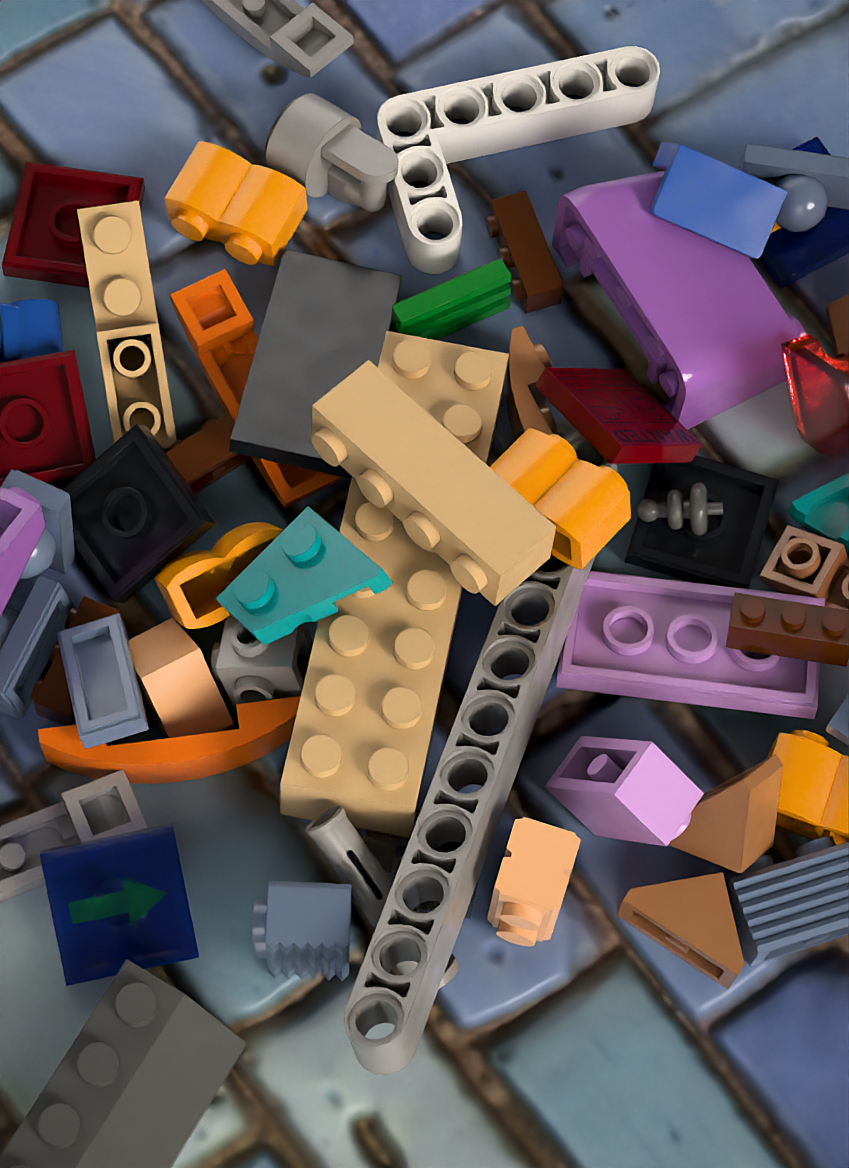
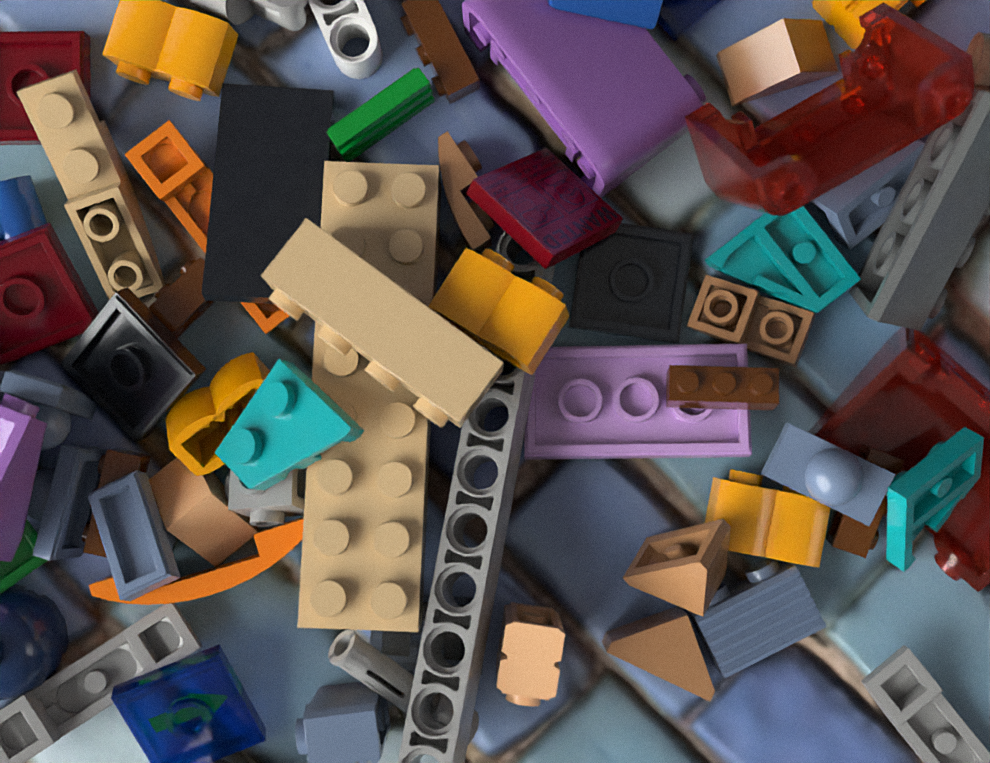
camera: 10 degrees left, 20 degrees up
lavender brick [544,736,704,846] -> none
dark grey hair [637,482,723,536] -> none

